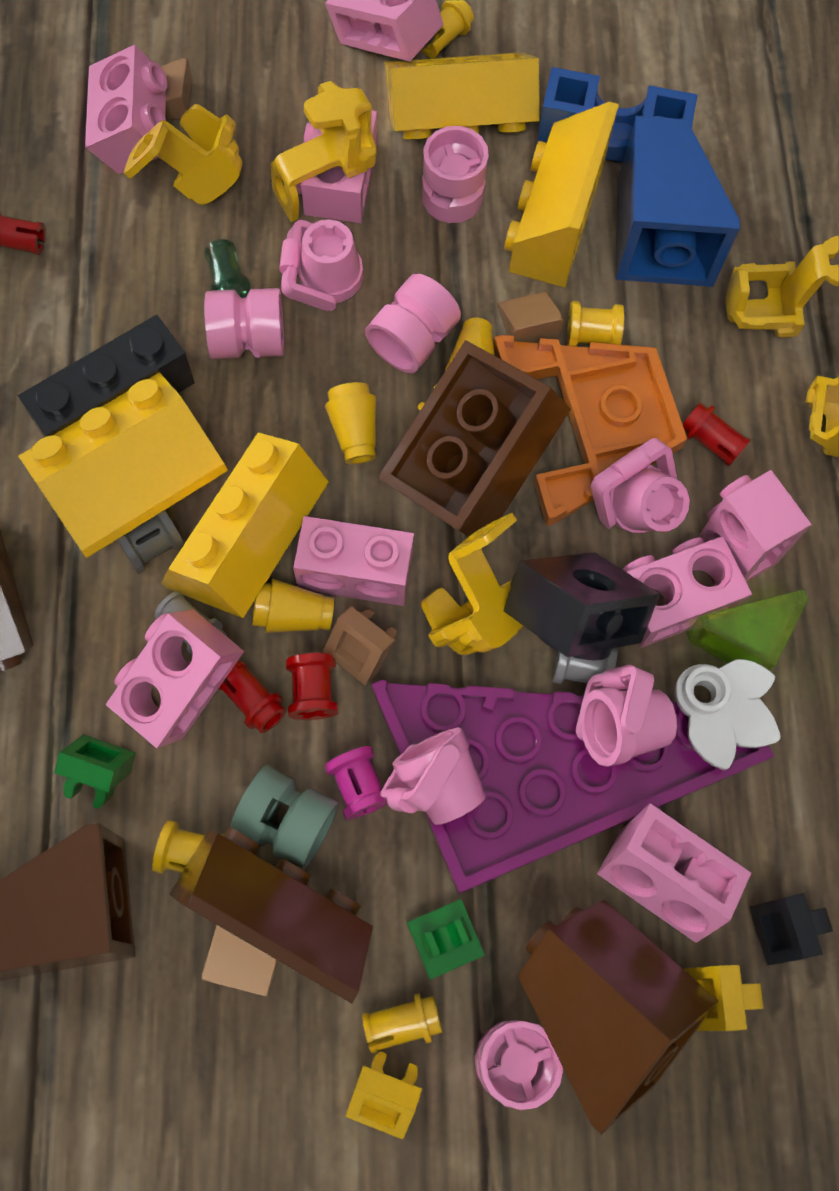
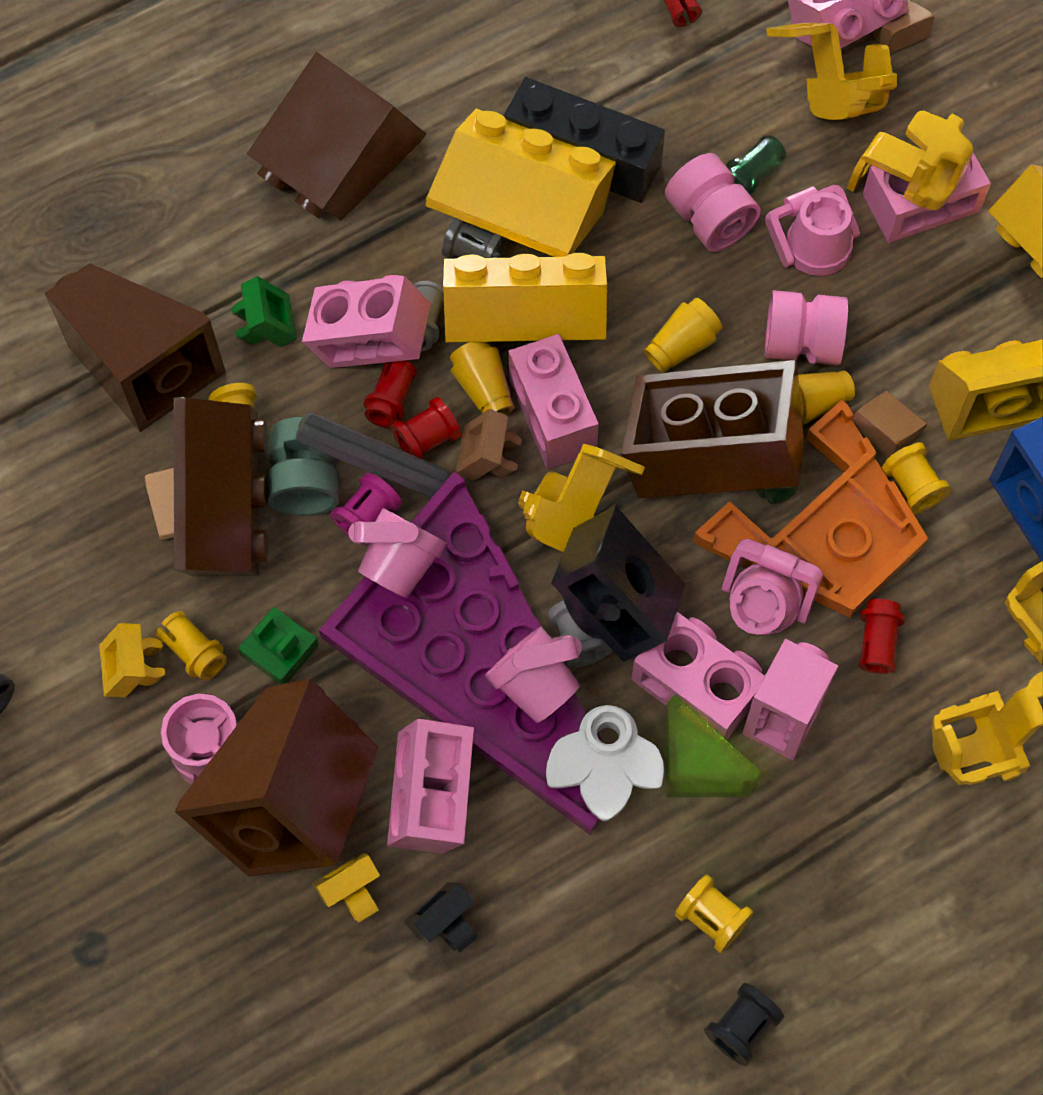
camera: 65 degrees right, 5 degrees down
bright pink wheel [422,126,489,223] -> none
none -> dark grey axle [296,412,449,498]

